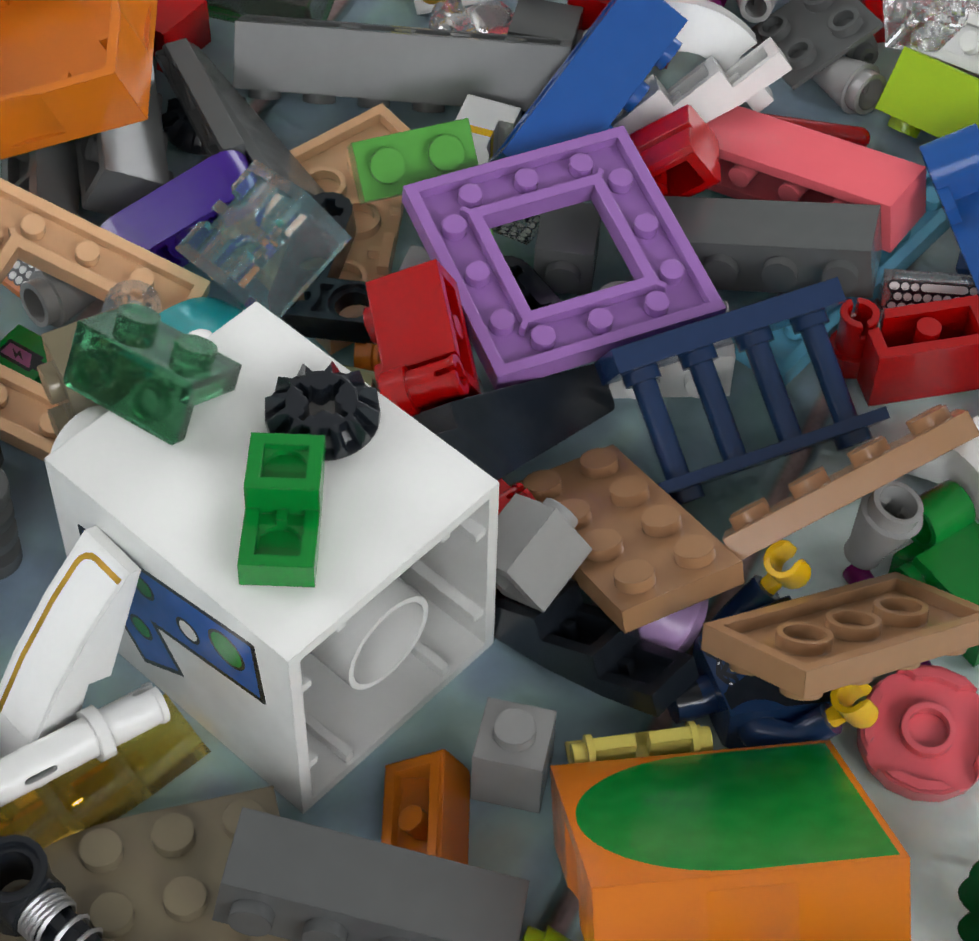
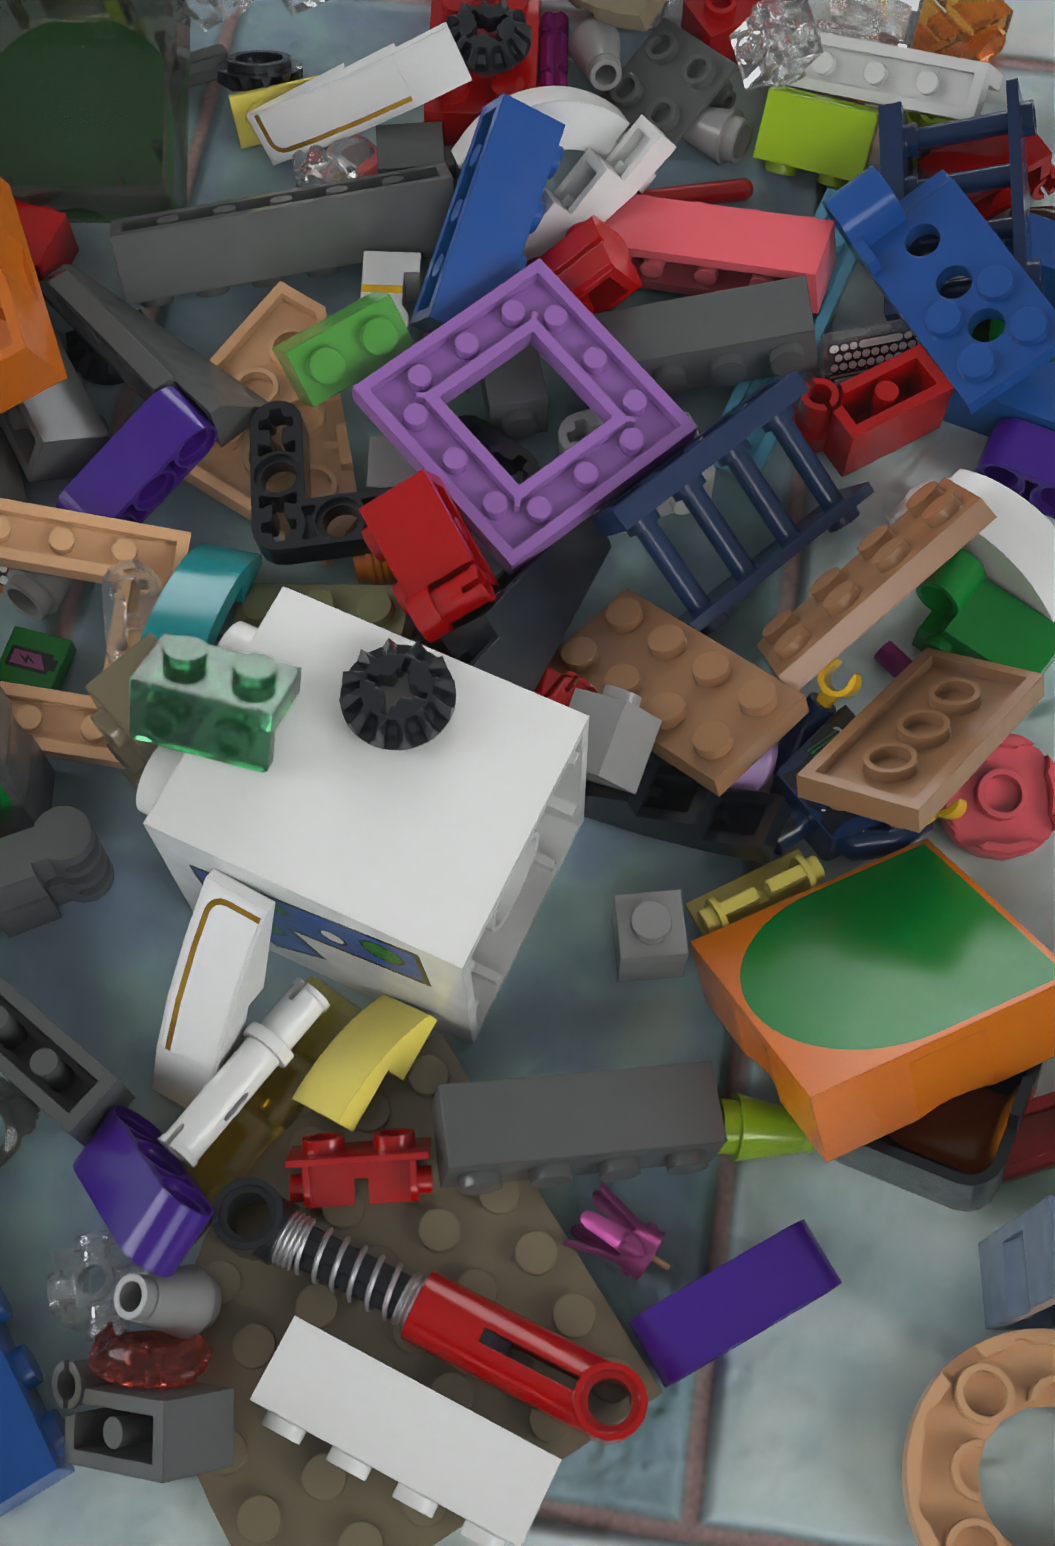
camera: 15 degrees left, 15 degrees up
clear light blue piece [175,159,352,318] -> none
green slope [237,432,326,588] -> none
orange slope [381,749,471,865] -> none
light grey cone [844,481,924,570] -> none
none -> red hinge [285,1128,433,1209]
none -> light yellow slope [292,994,437,1132]

